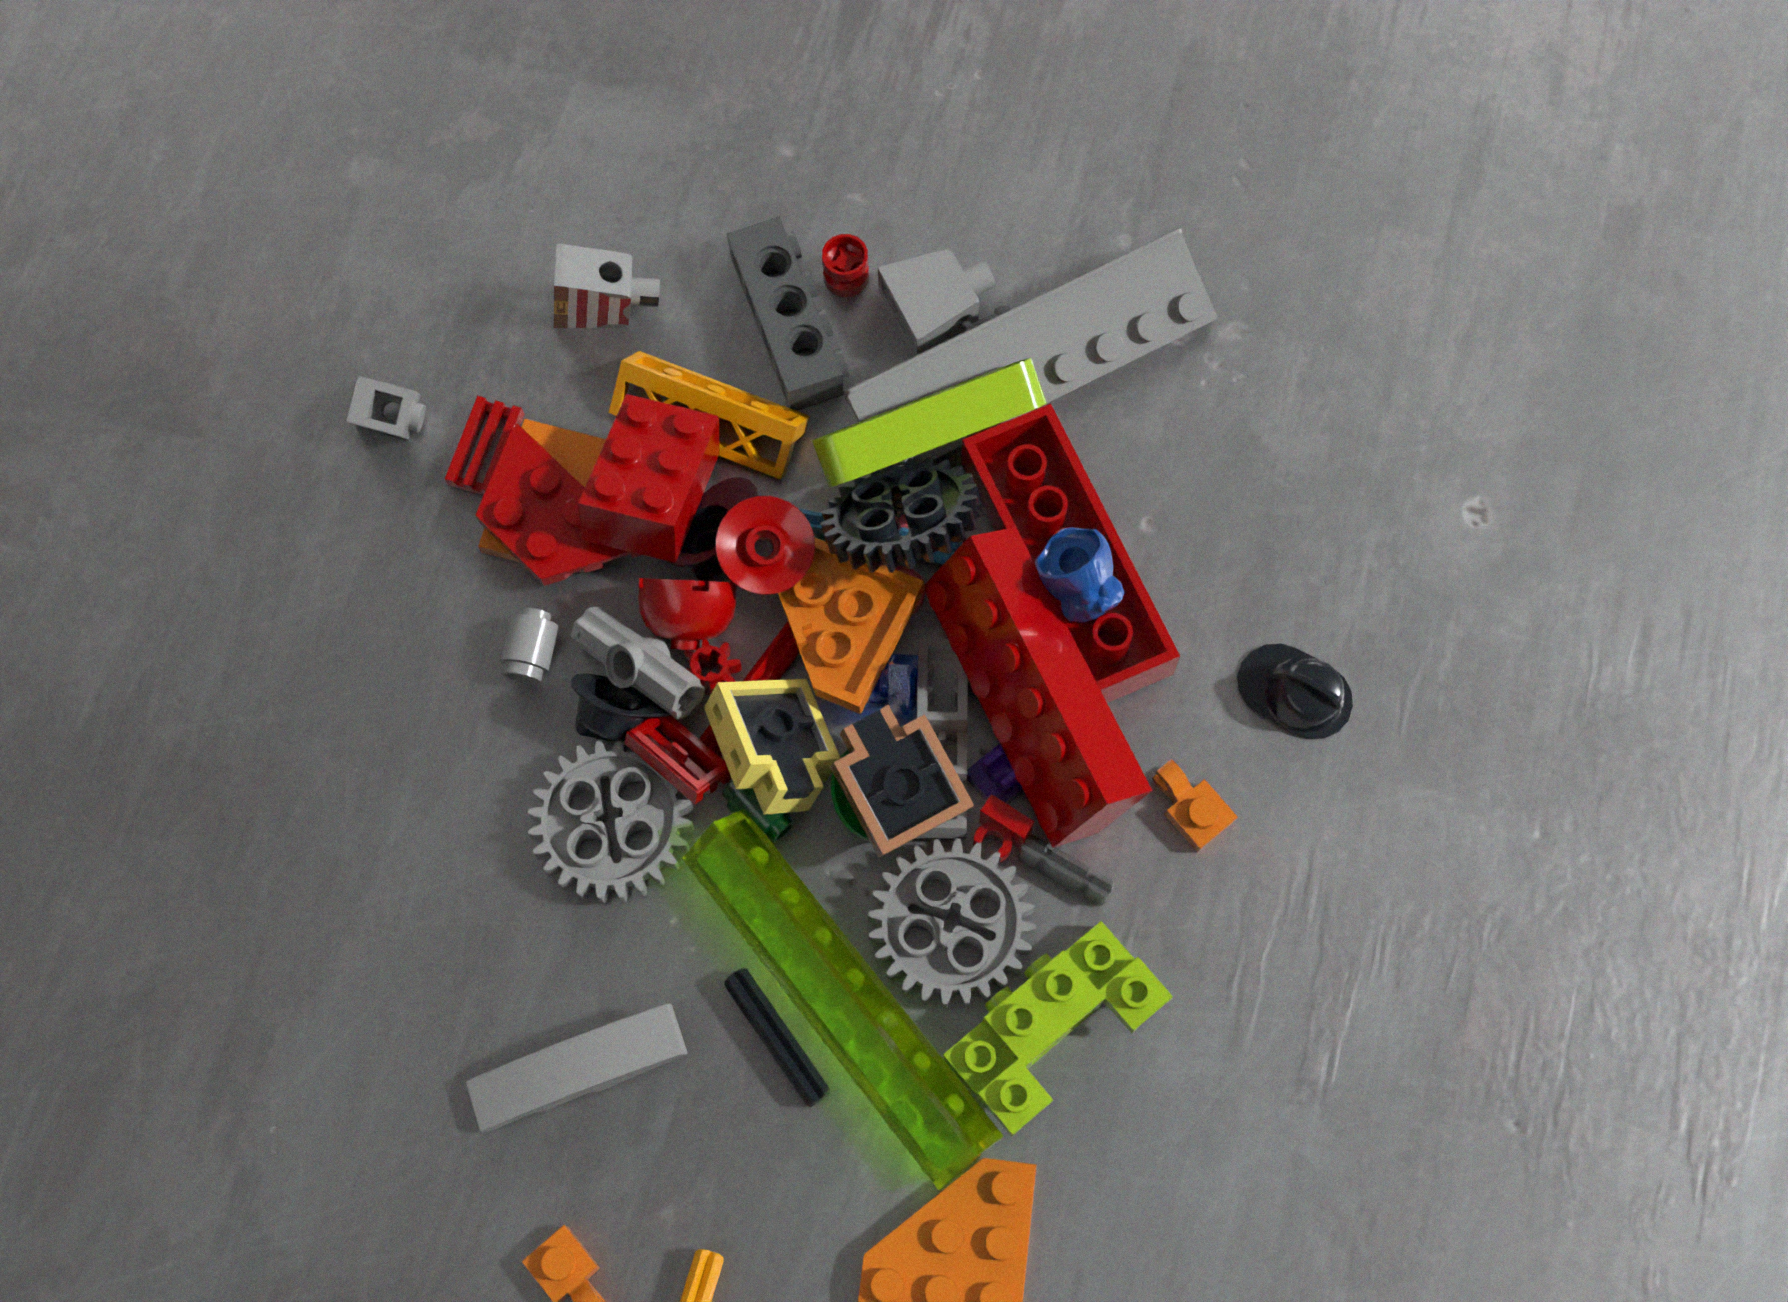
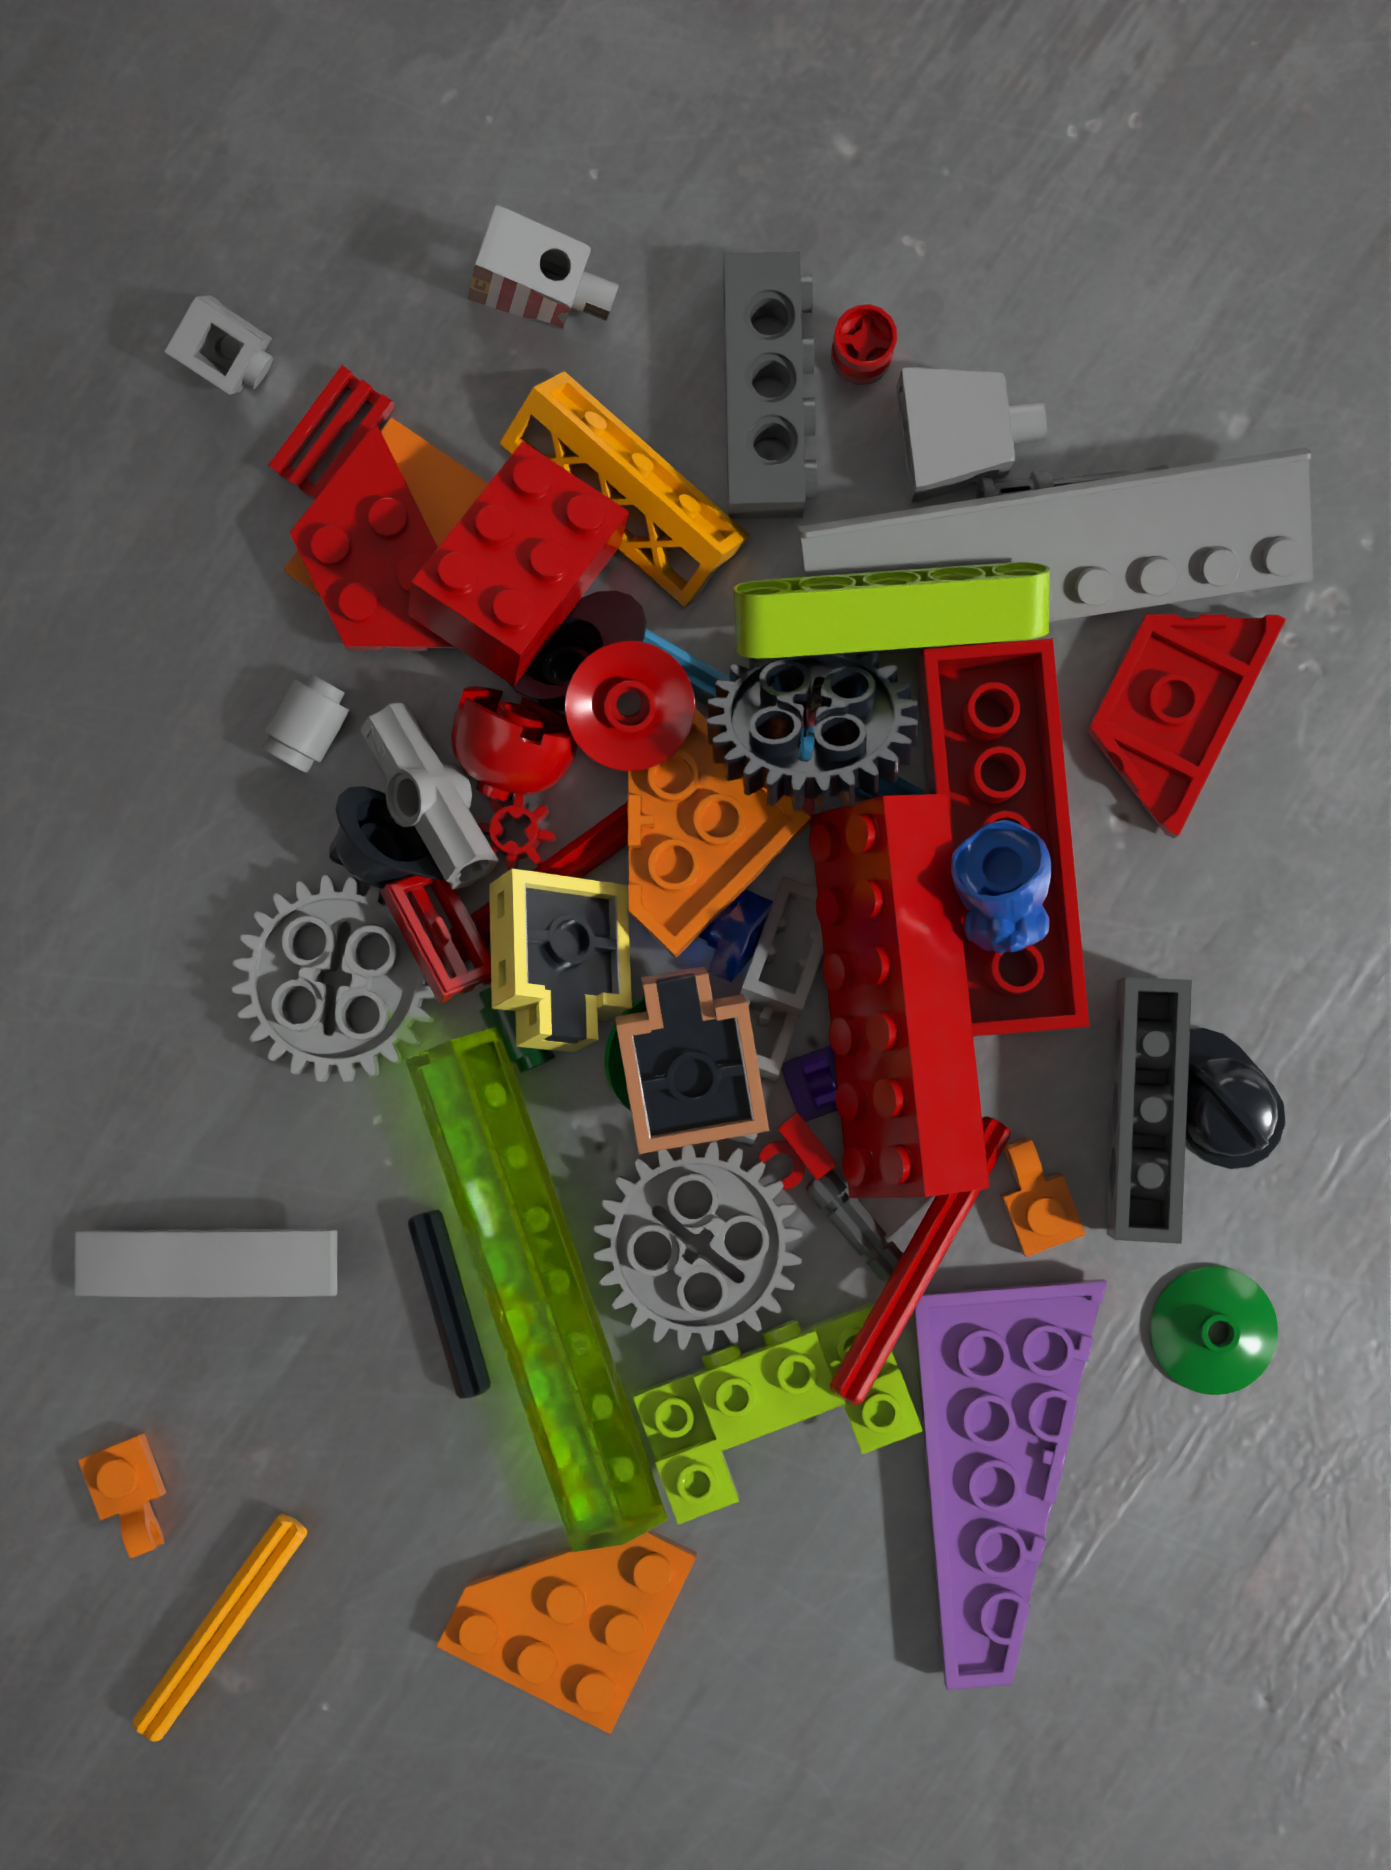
camera: 20 degrees right, 15 degrees up
none -> red axle [830,1116,1011,1405]
none -> medium lavender wing [913,1279,1107,1690]
none -> red wing [1086,614,1286,839]
none -> dark grey brick [1107,977,1192,1244]
none -> green dish [1149,1266,1278,1395]

